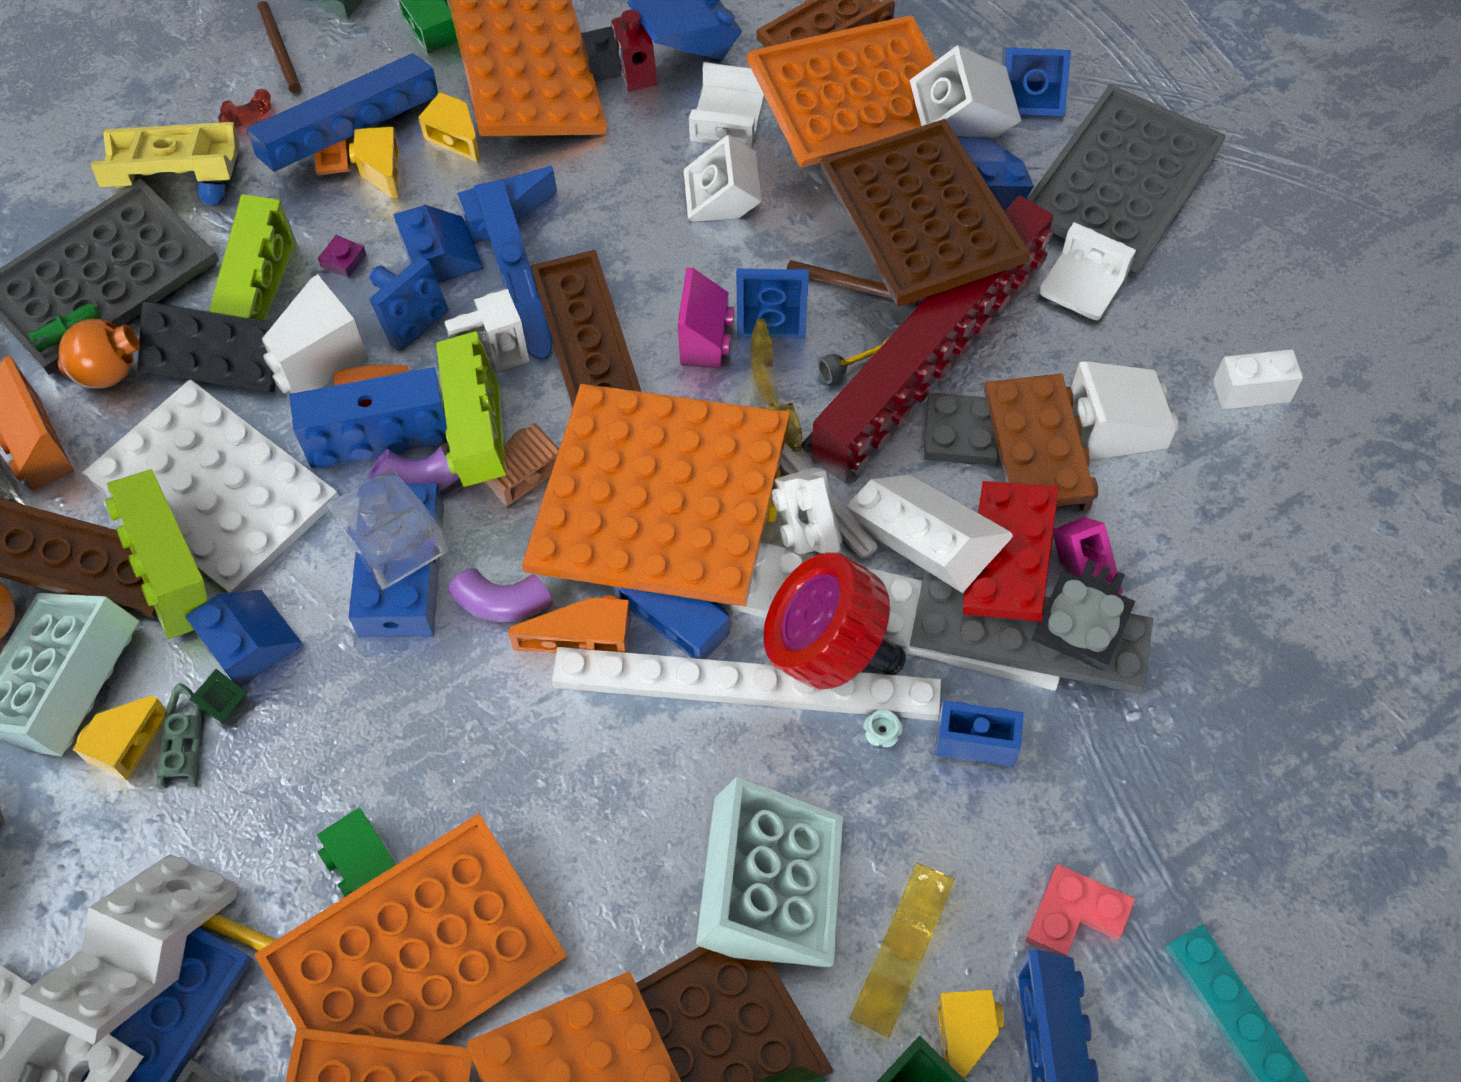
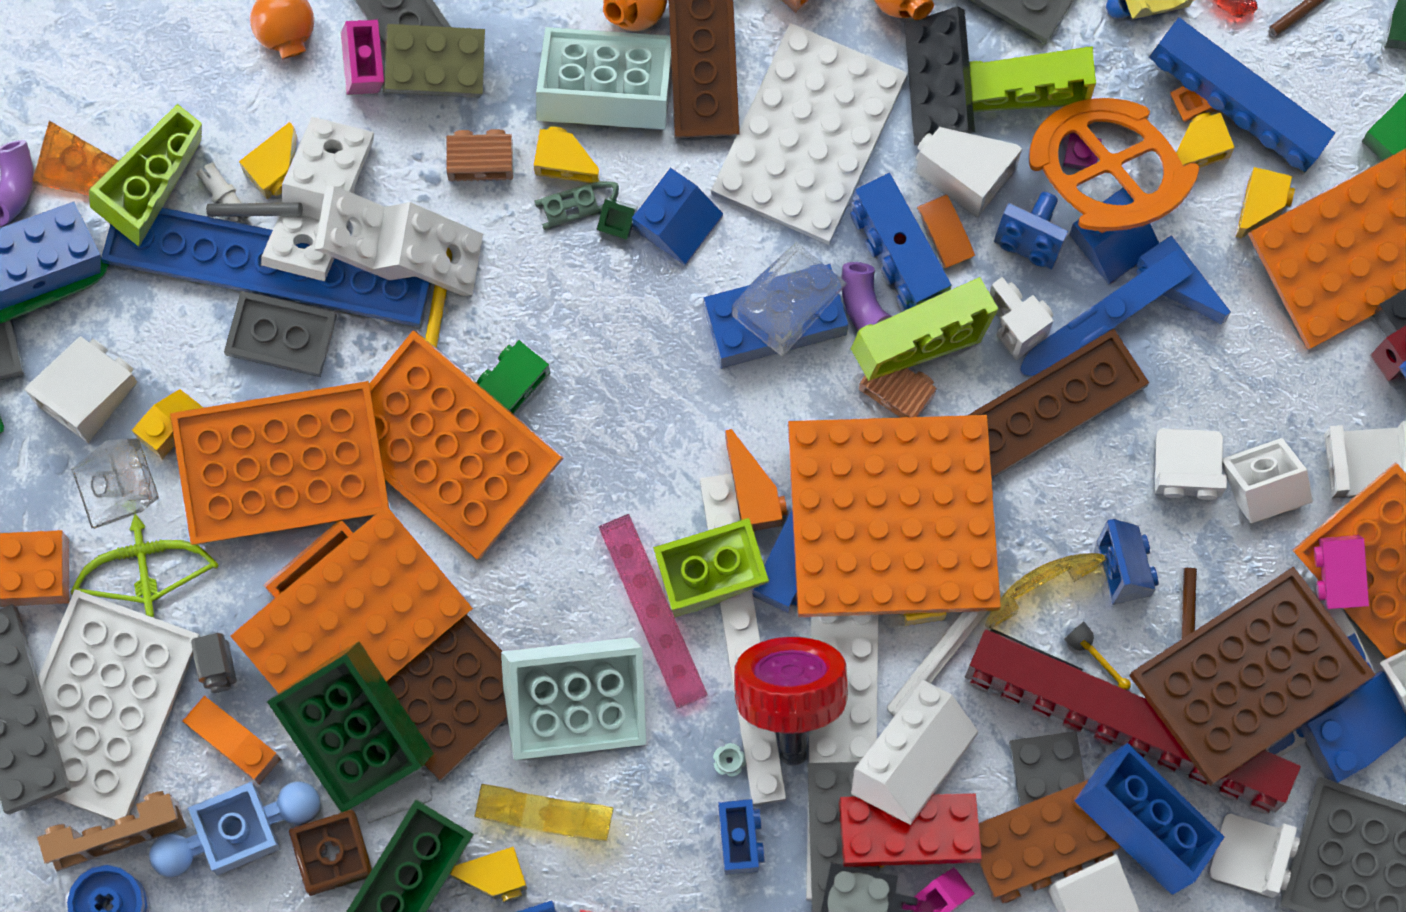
camera: 75 degrees right, 15 degrees up
lime wedge [104,469,208,640] -> none
medium lavender cylinder [448,568,553,623] -> none
dark pink slope [678,267,735,369] -> none
white brick [772,468,842,554] -> none
none -> nougat brick [446,129,513,181]
none -> clear pink tile [598,514,708,709]
none -> lime slope [653,518,769,618]
none -> orange window [1029,98,1199,233]
none -> blue brick [1074,743,1225,895]
none -> white bracket [1155,428,1227,500]
none -> dark pink brick [1314,535,1369,609]

